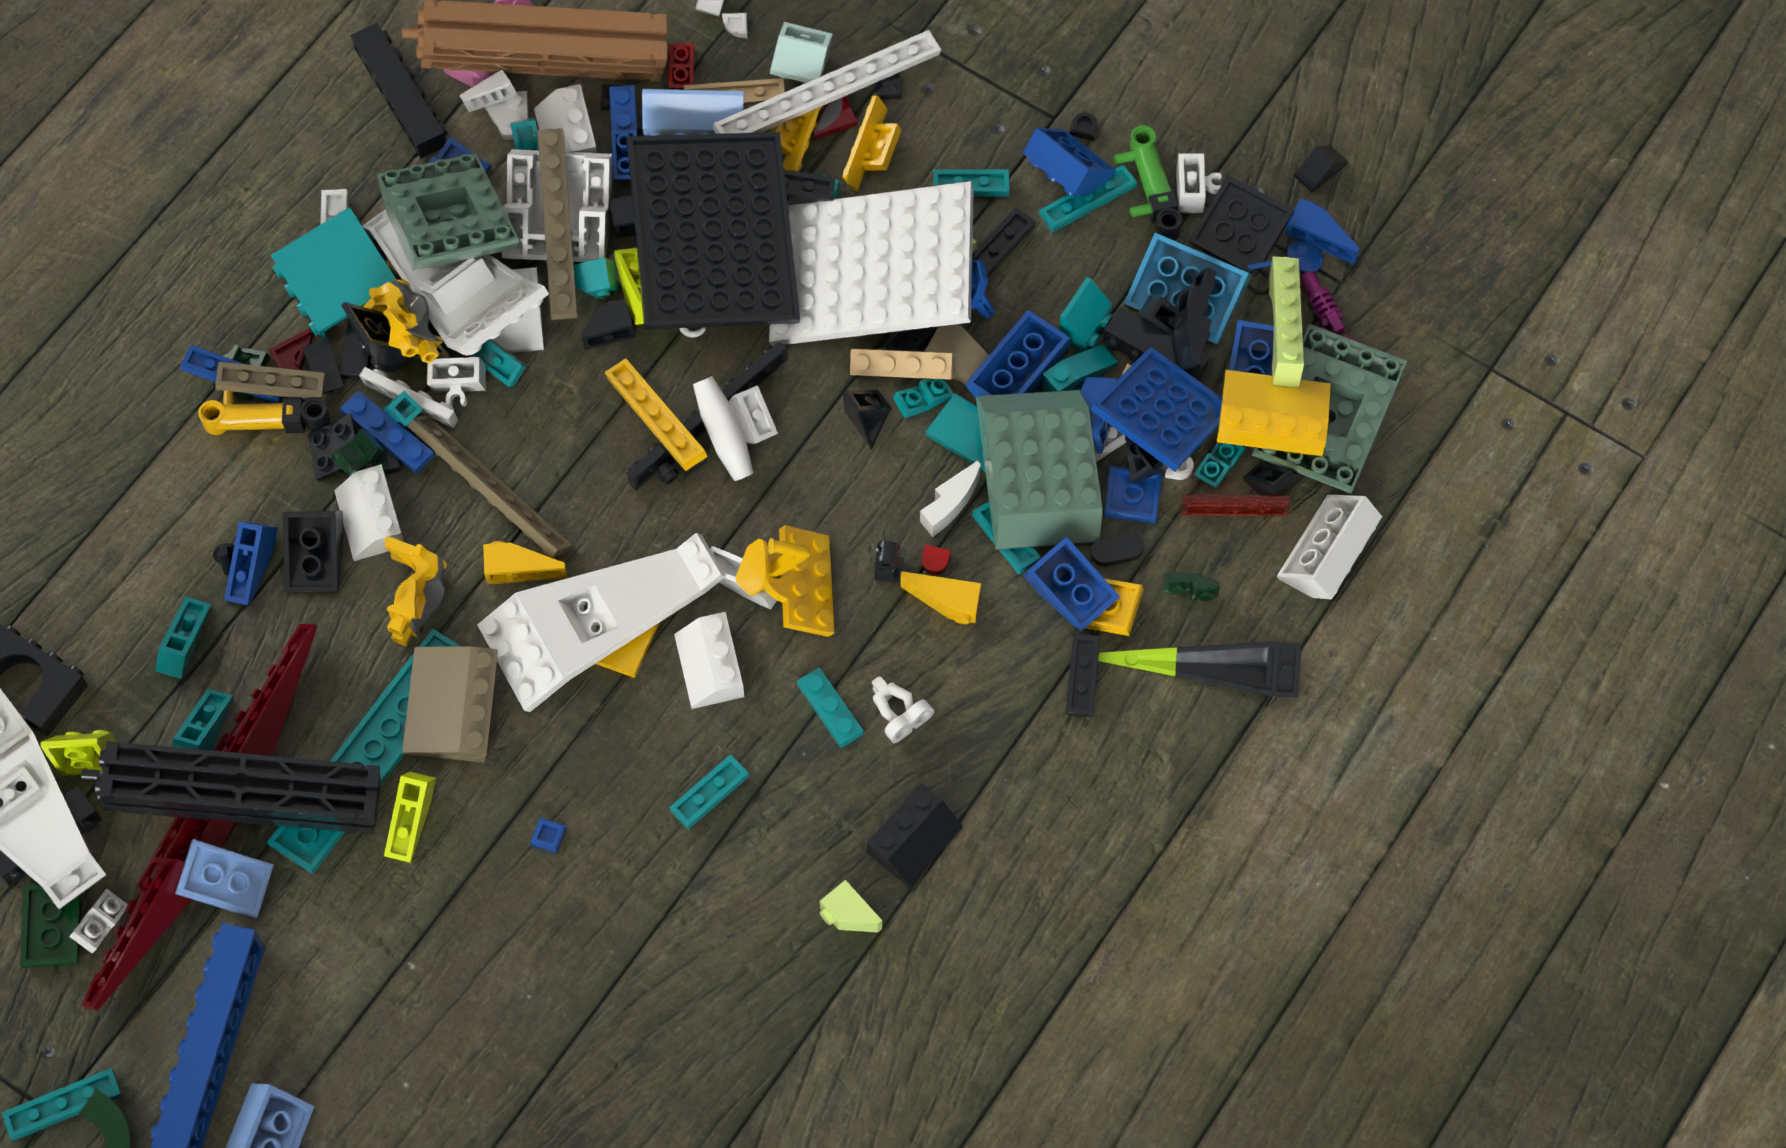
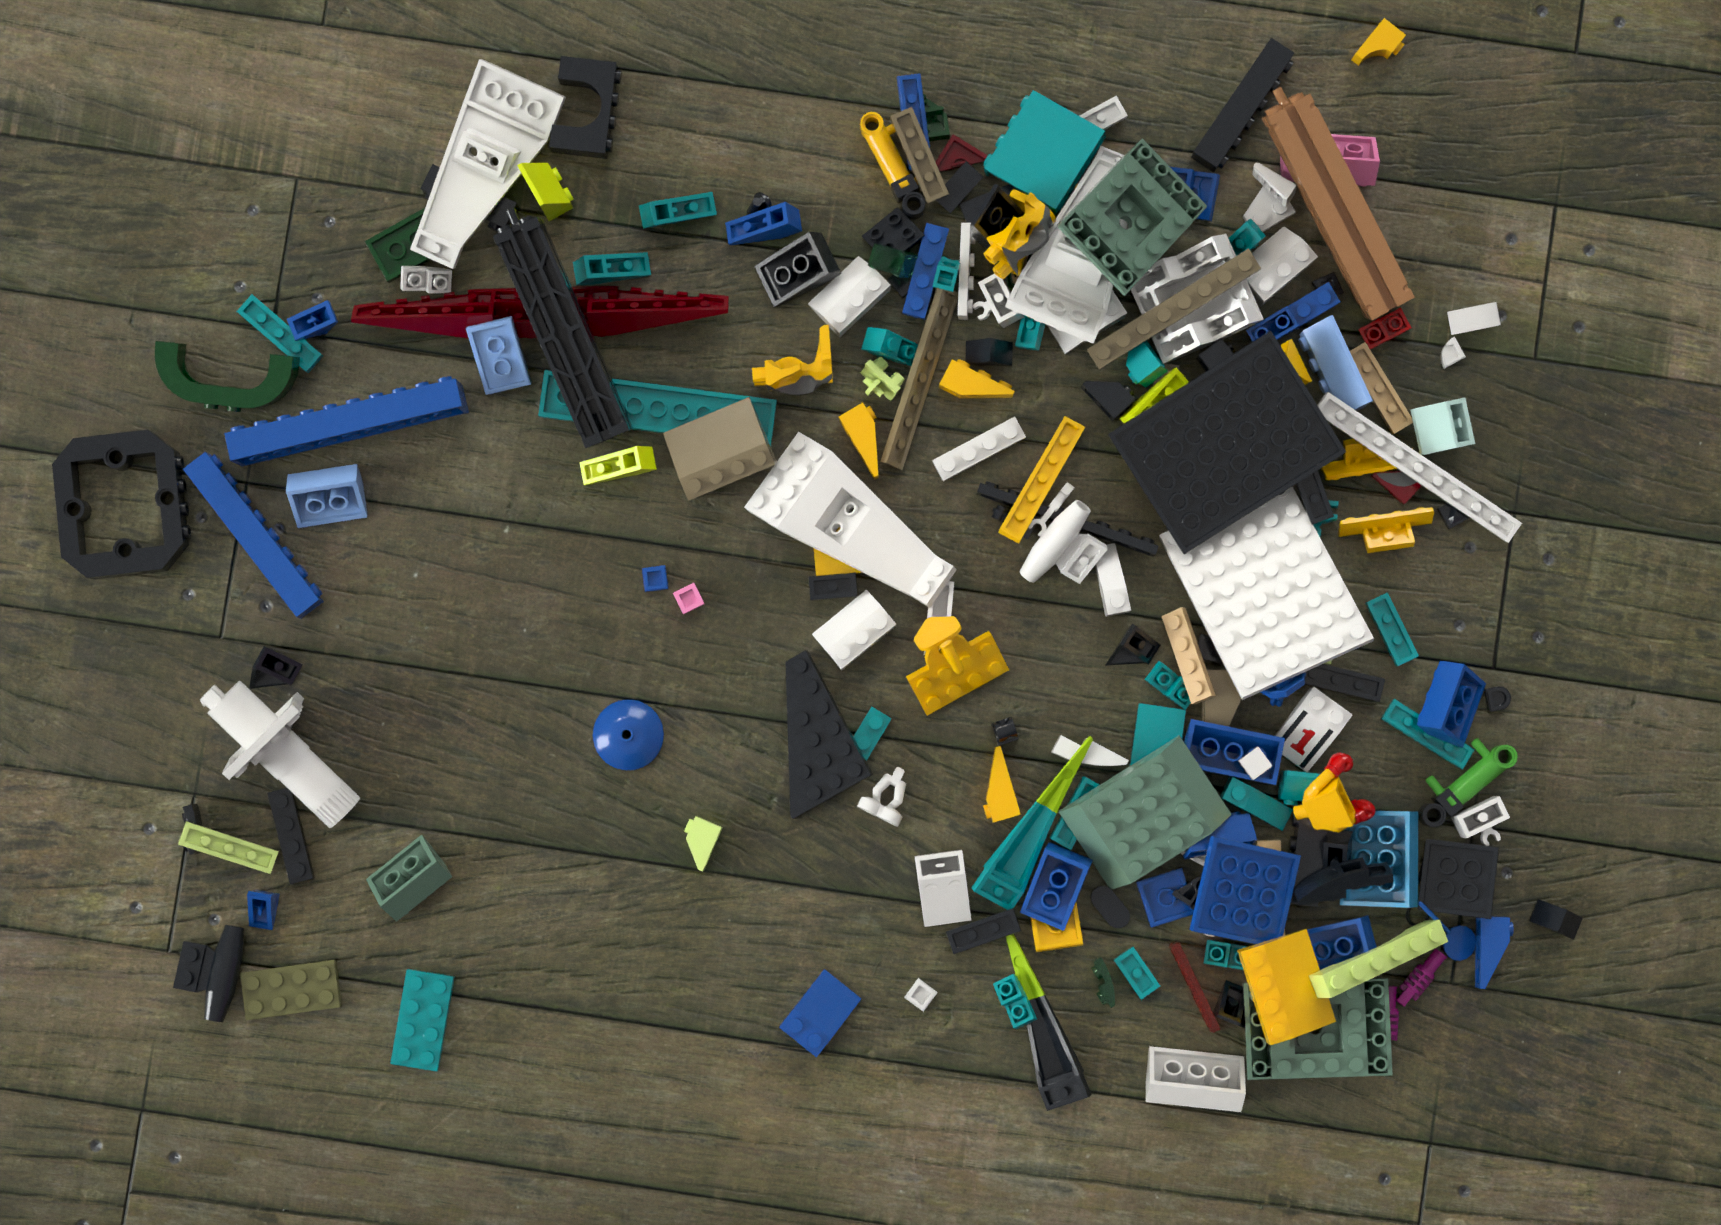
camera: 70 degrees right, 20 degrees up
teal plate [669,754,749,830] -> none
black slope [867,783,963,887] -> none
red tile [921,545,951,575] -> none
none -> blue slope [287,300,338,341]
none -> blue dish [593,700,664,770]
none -> bright pink plate [673,583,704,614]
none -> blue slope [779,969,861,1057]
none -> black wing [786,650,873,819]
none -> black plate [809,573,858,601]
none -> yellowish green hips [860,357,905,401]
none -> teal slope [861,327,918,366]
none -> white tile [904,978,937,1012]
none -> white slope [914,850,971,927]
none -> white plate [932,417,1026,482]
none -> yellow slope [939,359,1015,398]
none -> black slope [965,338,1013,366]
none -> teal plate [971,736,1093,910]
none -> teal slope [993,974,1037,1029]
none -> white piece [1028,482,1075,537]
none -> white slope [1095,543,1131,617]
none -> teal plate [1113,946,1160,1000]
none -> white tile [1238,747,1272,780]
none -> white slope [1275,687,1352,772]
none -> yellow torso [1293,752,1376,833]

